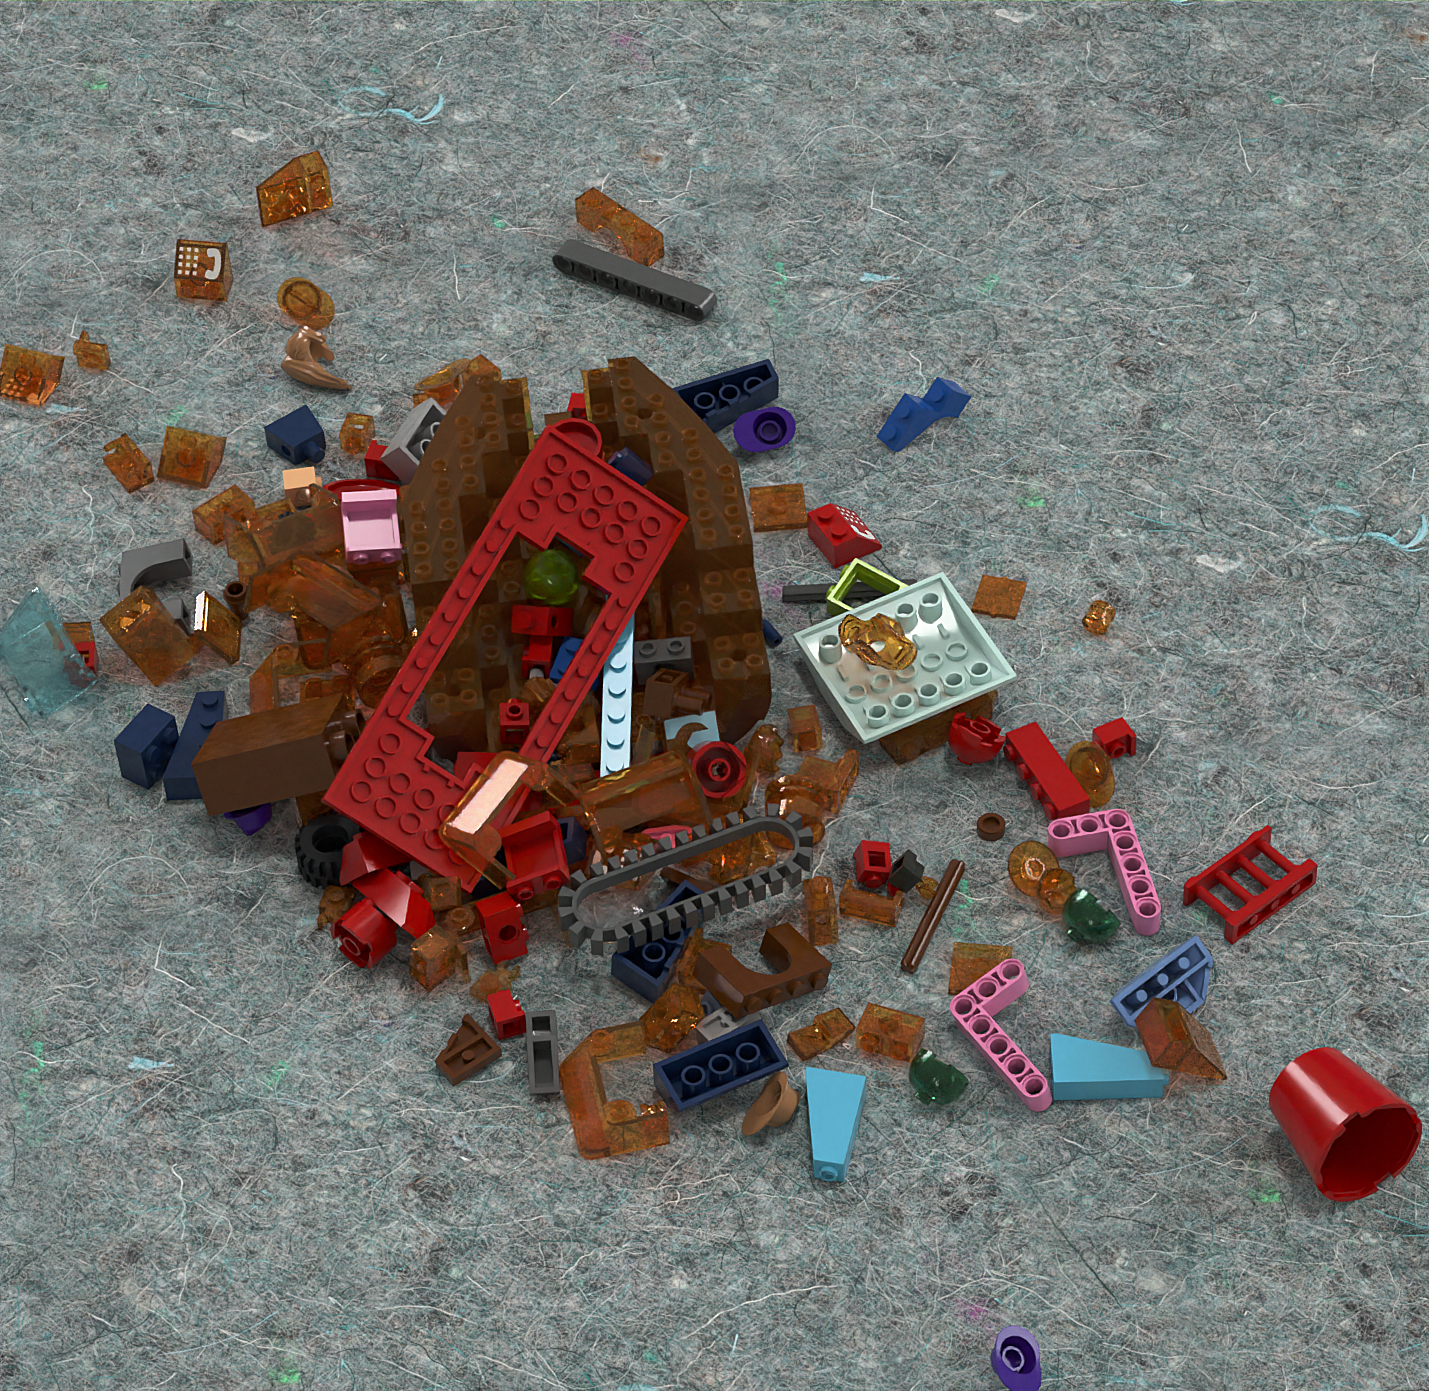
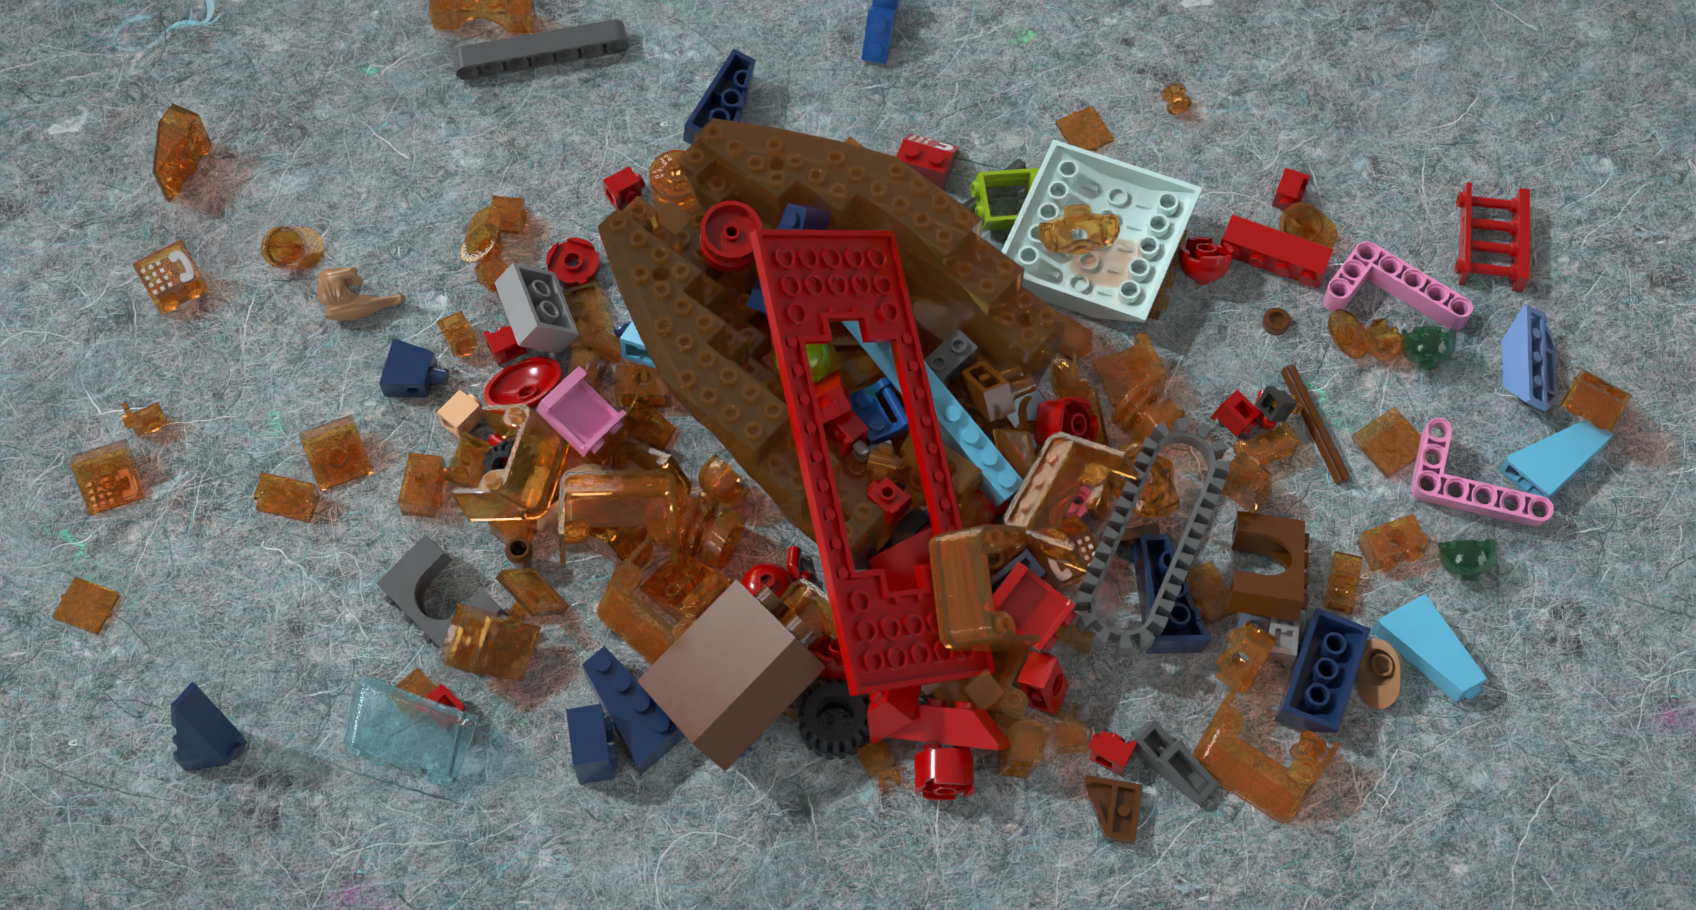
camera: 45 degrees left, 15 degrees up
dark purple piece [733,407,796,452] -> none

